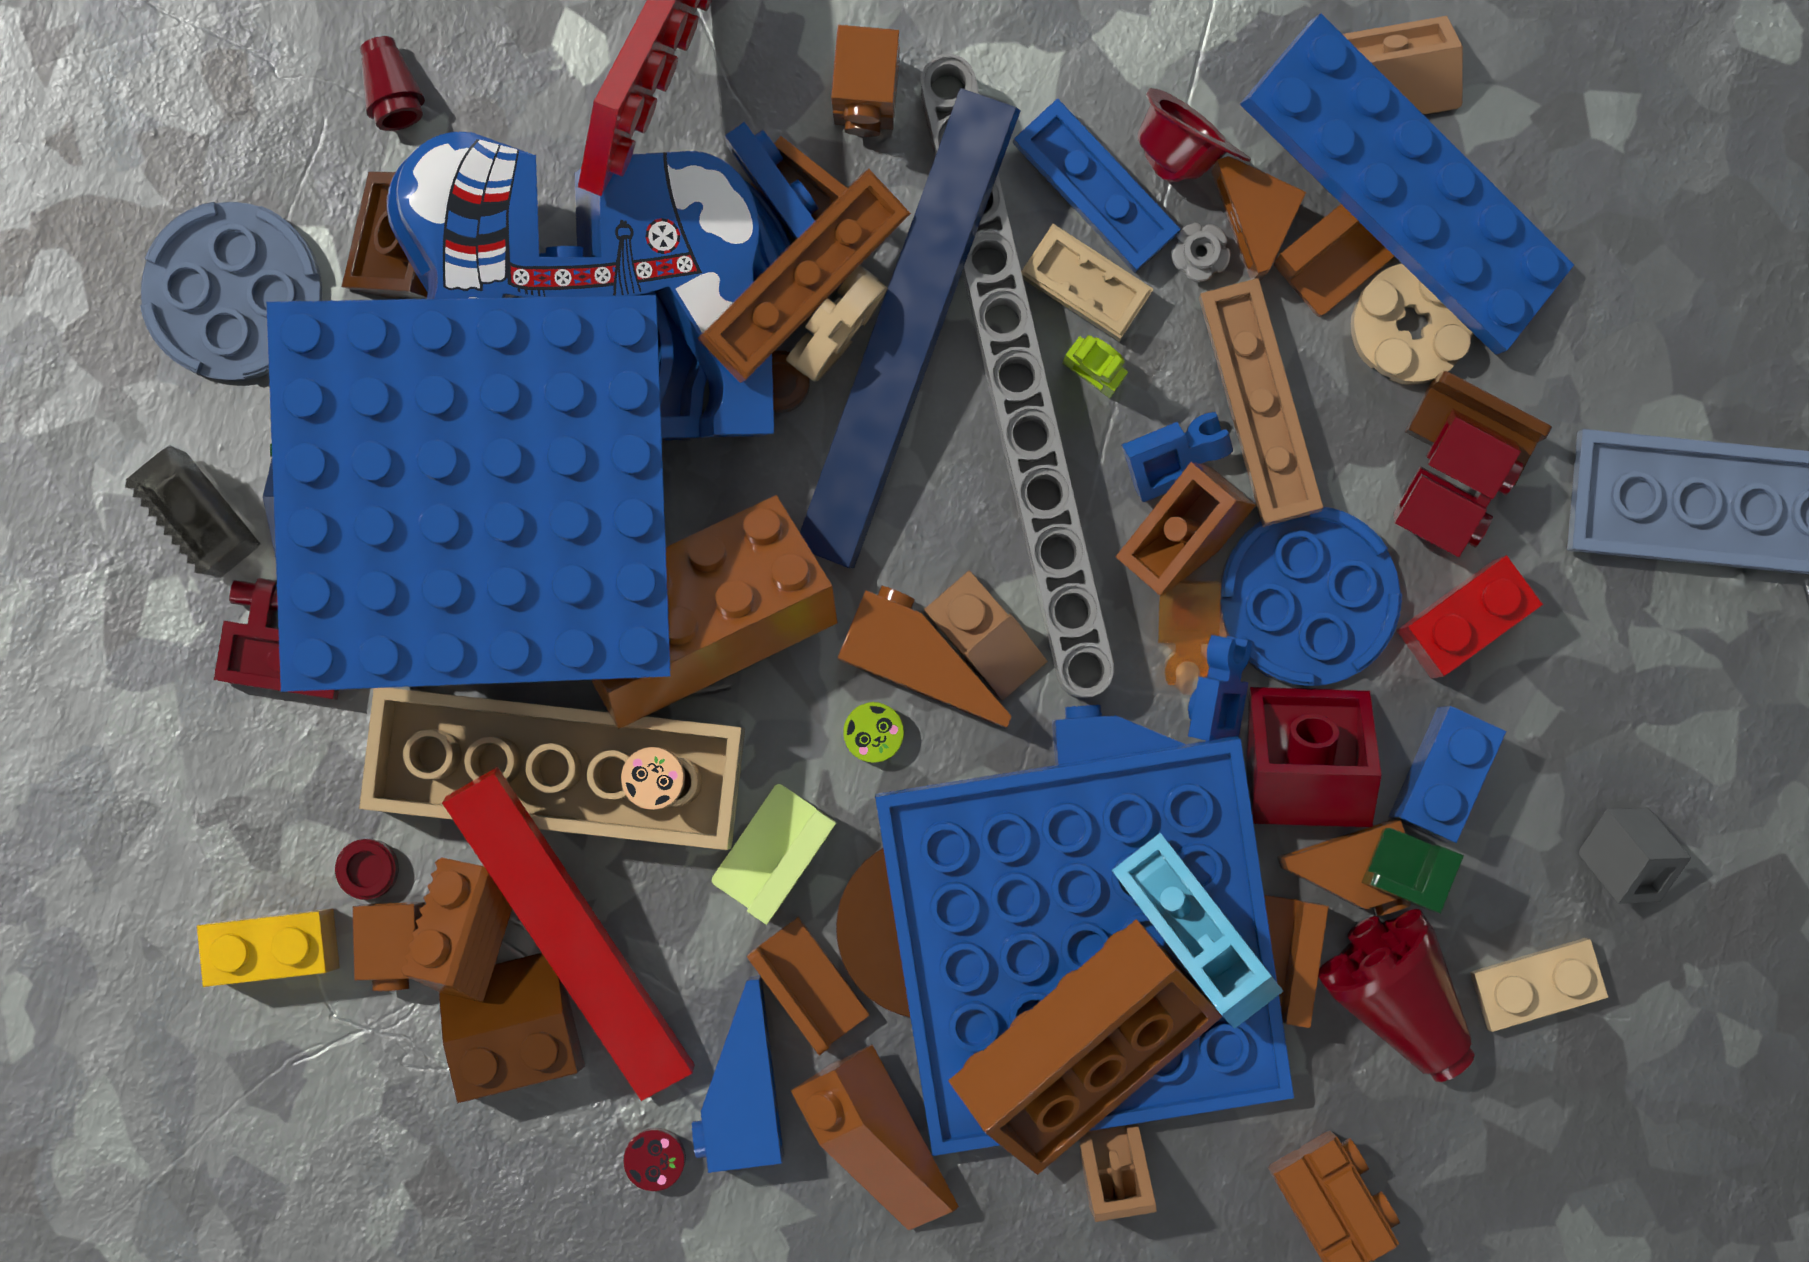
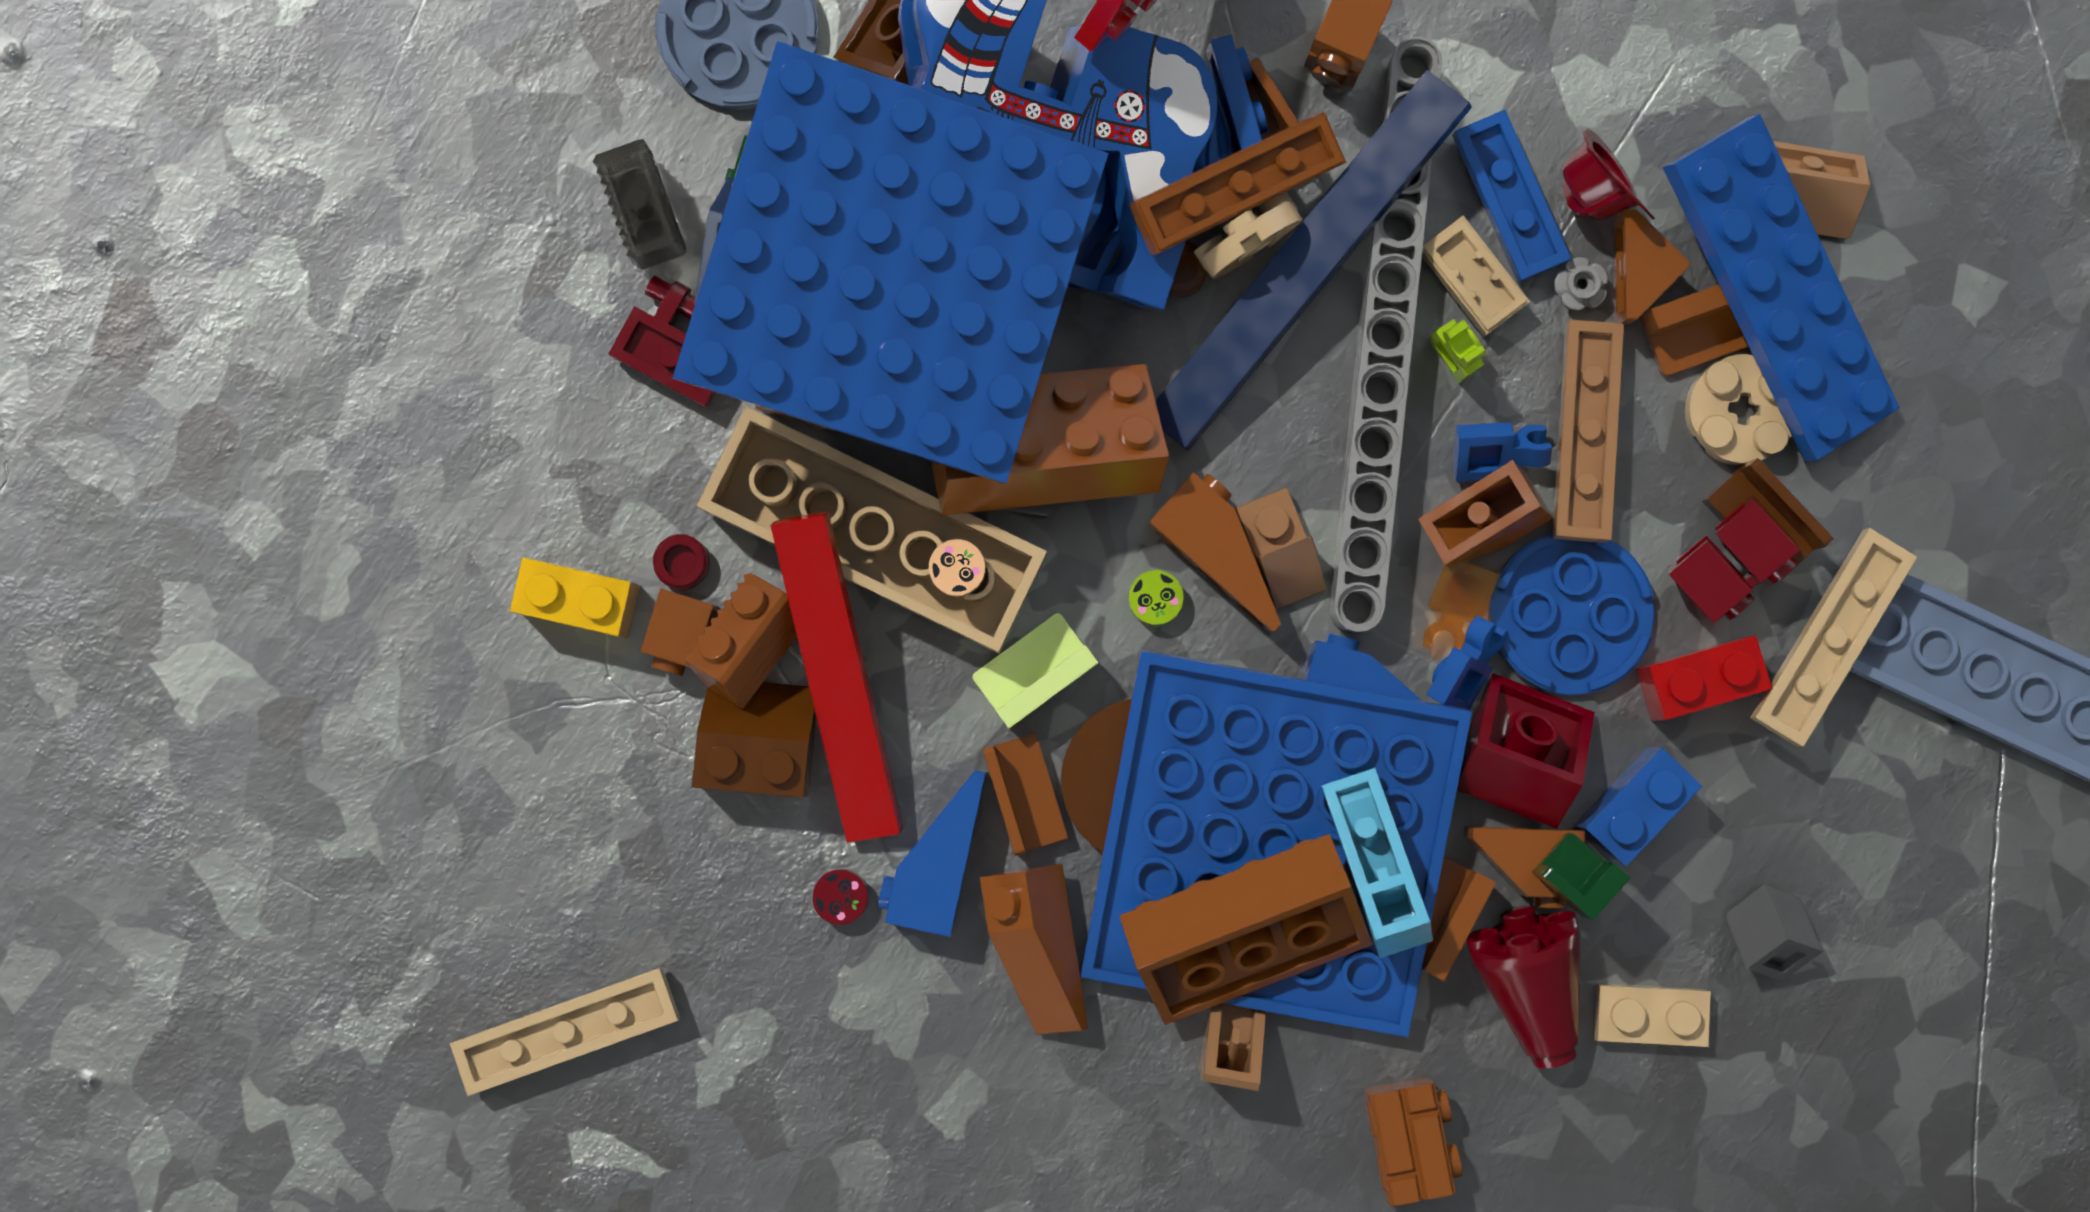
camera: 15 degrees right, 0 degrees up
none -> tan plate [1750,528,1917,747]

